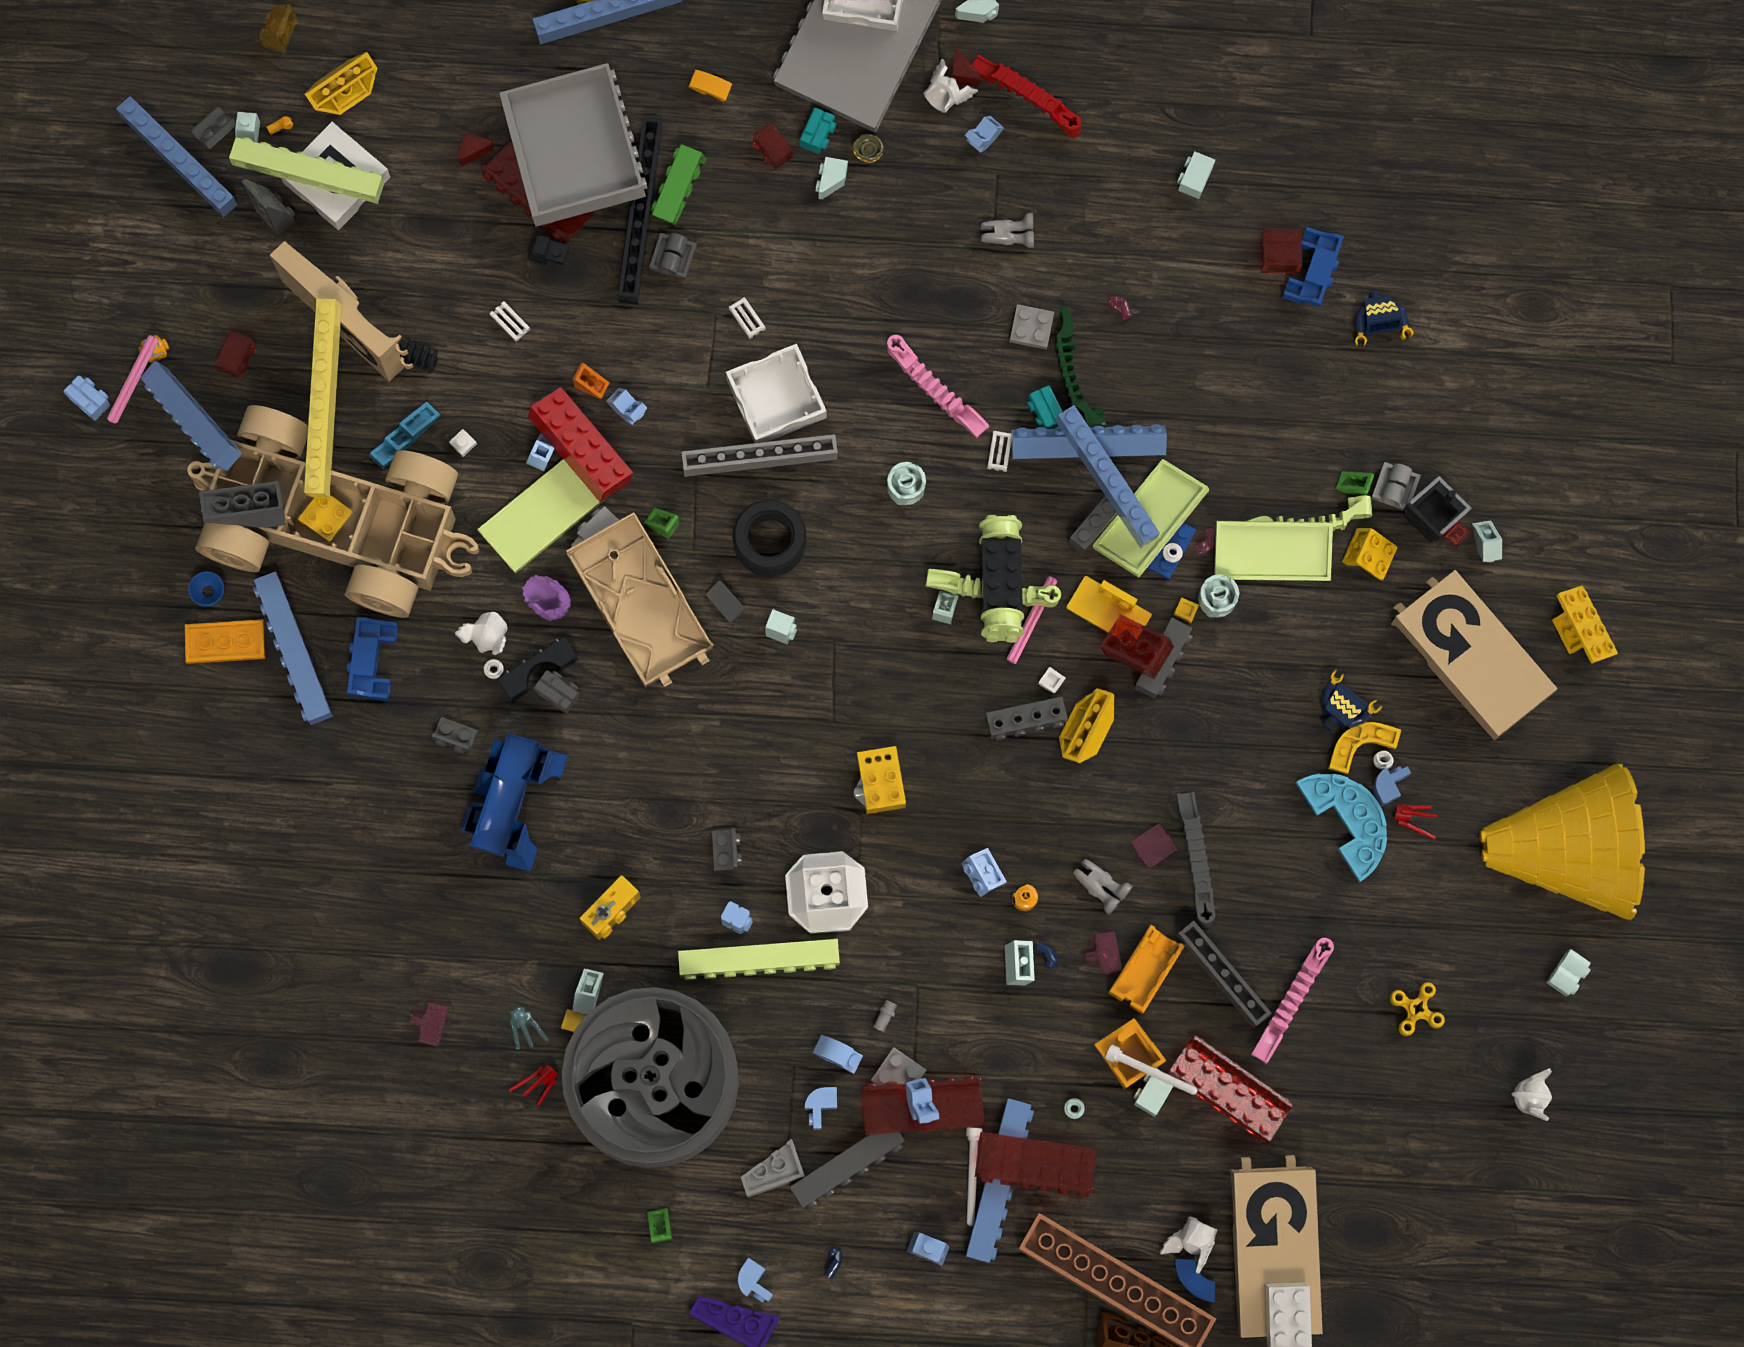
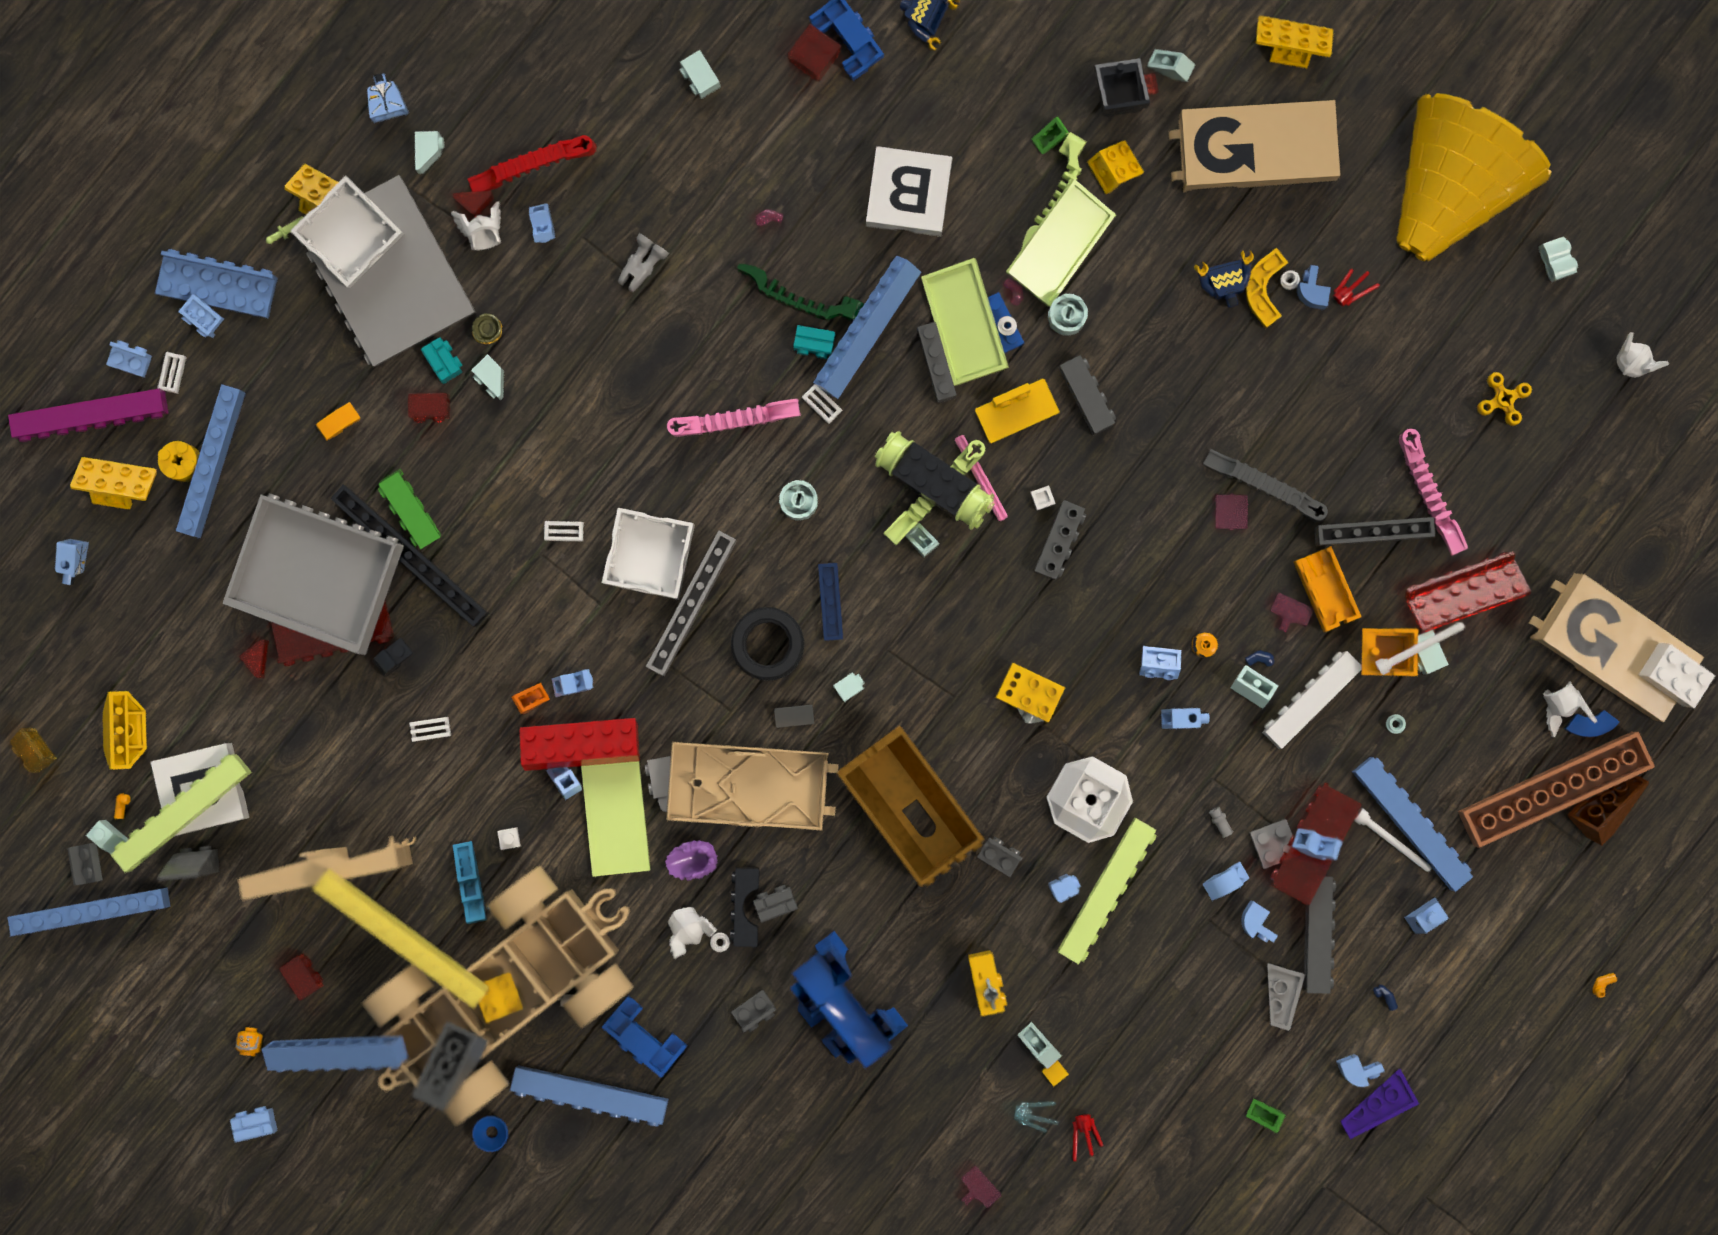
camera: 50 degrees left, 10 degrees up
bright pink axle [107,335,158,423] -> none
light orange tile [185,619,265,664] -> none
black piece [399,337,438,374] -> none
dark grey wheel [562,987,739,1168] -> none
bright green slope [644,508,679,540] -> none
dark grey plate [649,233,697,280] -> none
clear red bracket [974,1132,1097,1197] -> none
light grey plate [1010,304,1054,350] -> none
medium blue brick [1056,405,1160,548] -> none
yellow wedge [1059,688,1114,763] -> none
light grey piece [1073,859,1133,915] -> none
clear red brick [1100,614,1174,680] -> none
yellow tile [1173,597,1199,624] -> none
medium azure plate [1296,774,1387,883] -> none
light grey plate [1371,462,1421,510] -> none
none -> dark blue plate [818,563,843,641]
none -> pearl gold panel [837,726,984,887]
none -> white tile [866,146,952,236]
none -> light blue torso [1161,708,1209,729]
none -> white brick [1262,651,1362,749]

